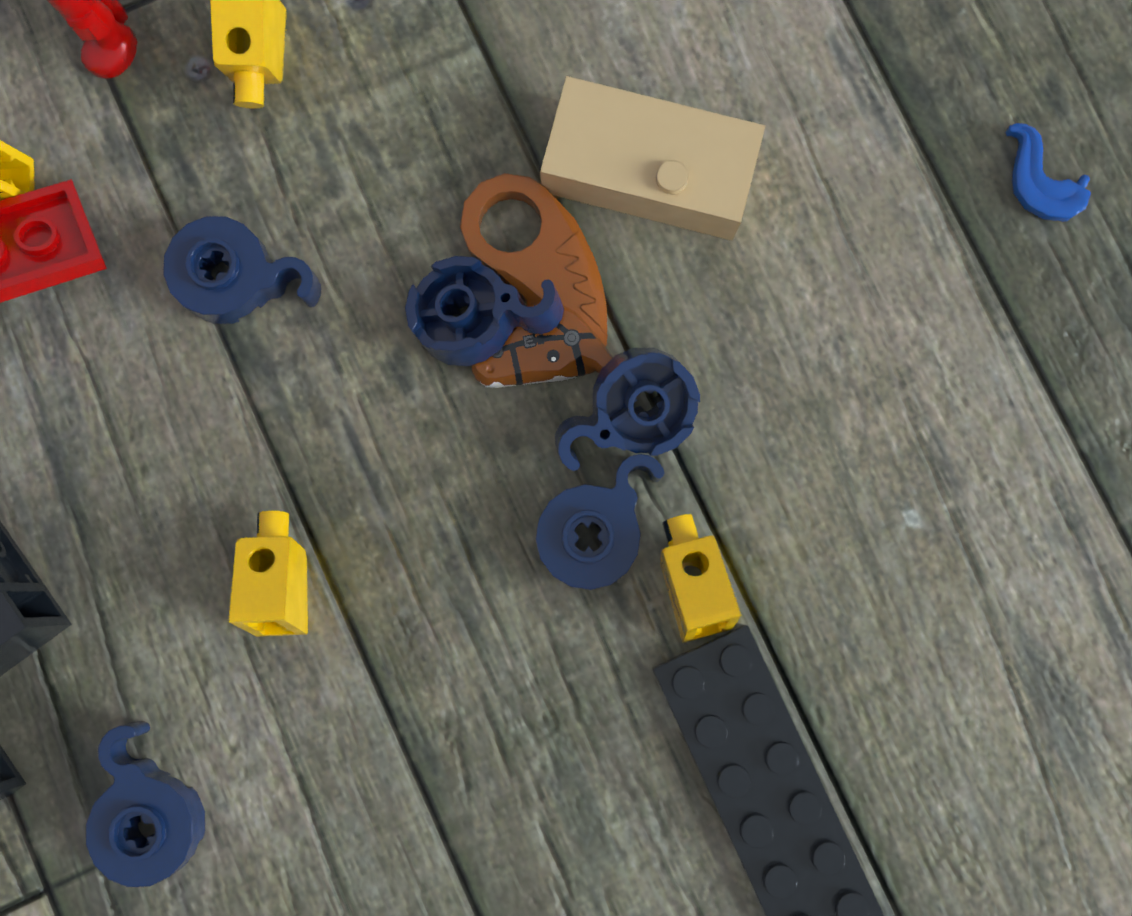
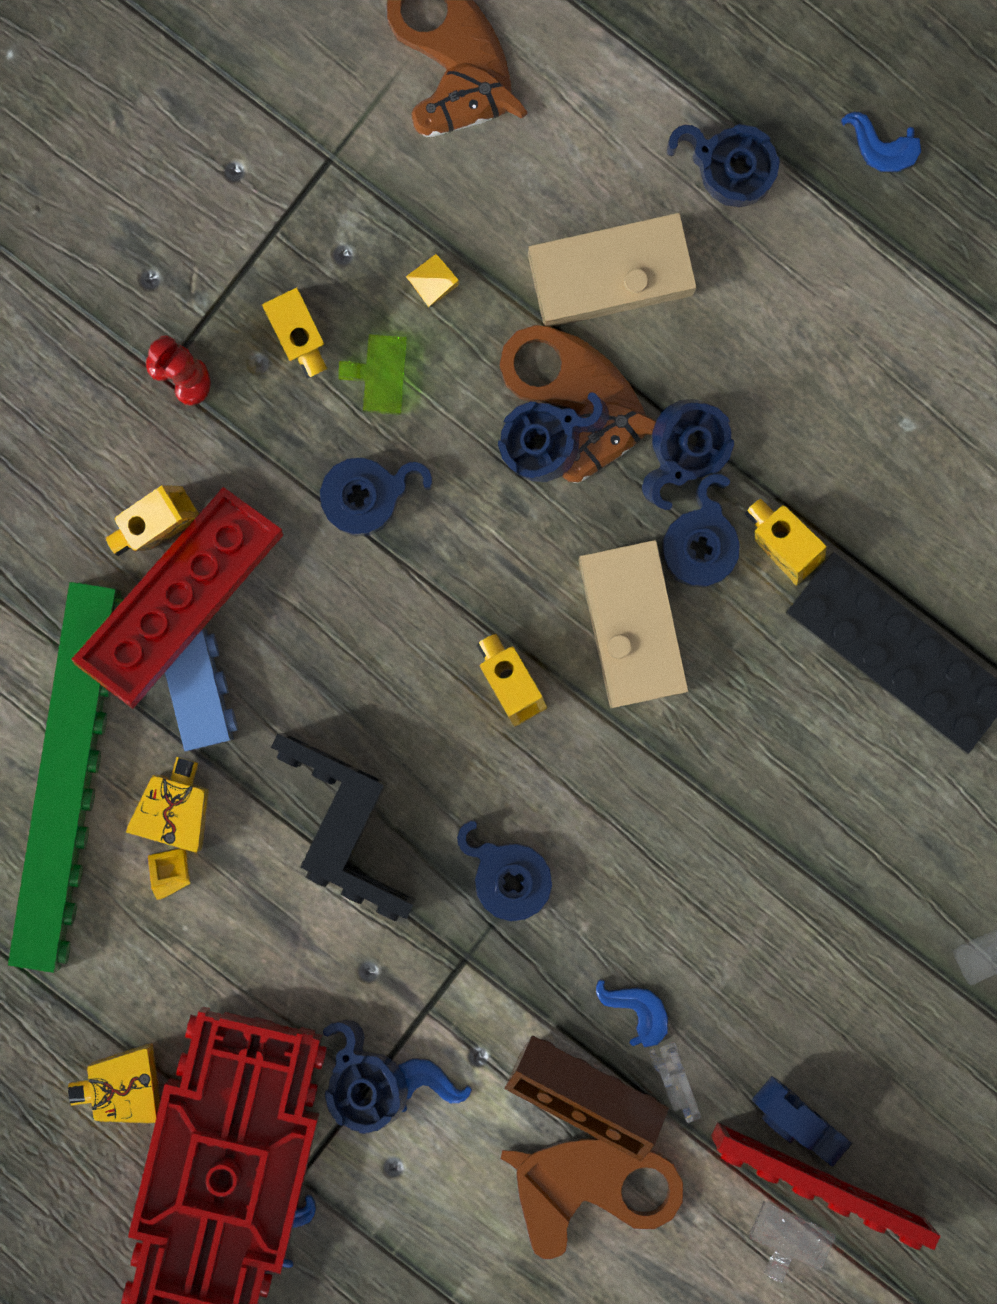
camera: 35 degrees left, 5 degrees up
none -> clear neon green plate [338,334,407,415]
none -> yellow slope [406,254,459,307]
none -> tan brick [578,540,688,708]
none -> dark blue piece [667,124,780,208]

